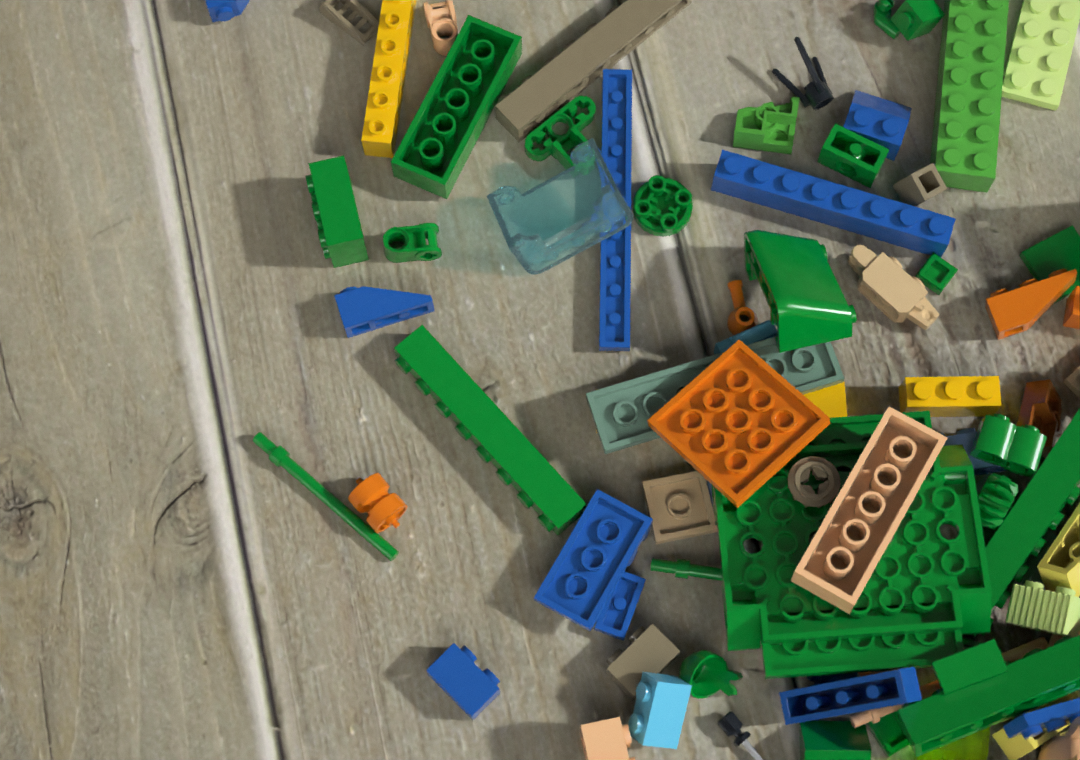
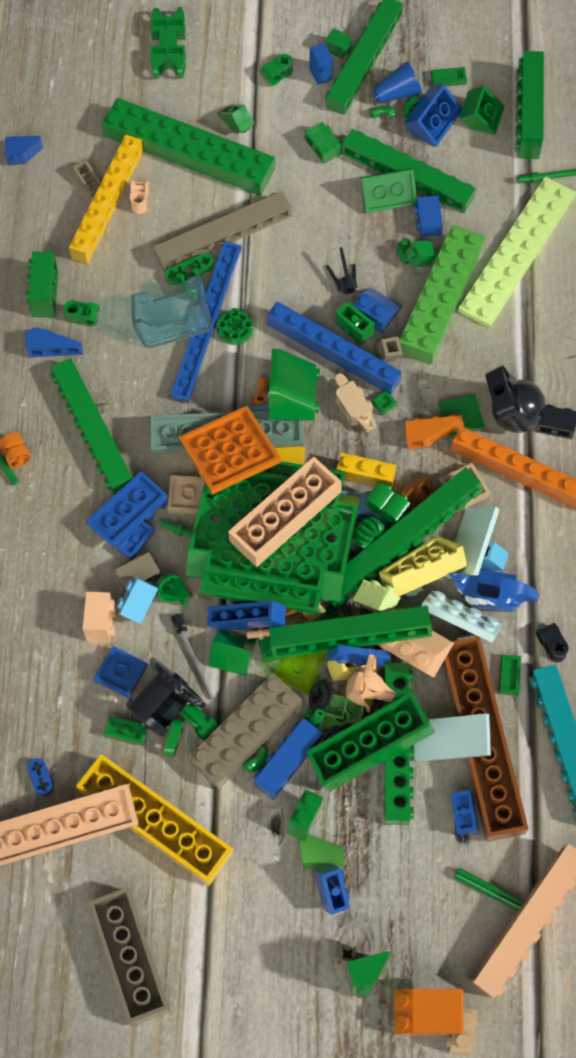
camera: 15 degrees right, 5 degrees down
green brick [391,15,522,199] -> none
blue brick [426,643,500,720] -> none
bright green slope [733,97,800,154] -> none
dark tan gear [788,456,840,508] -> none
green tile [931,639,1008,695] -> none

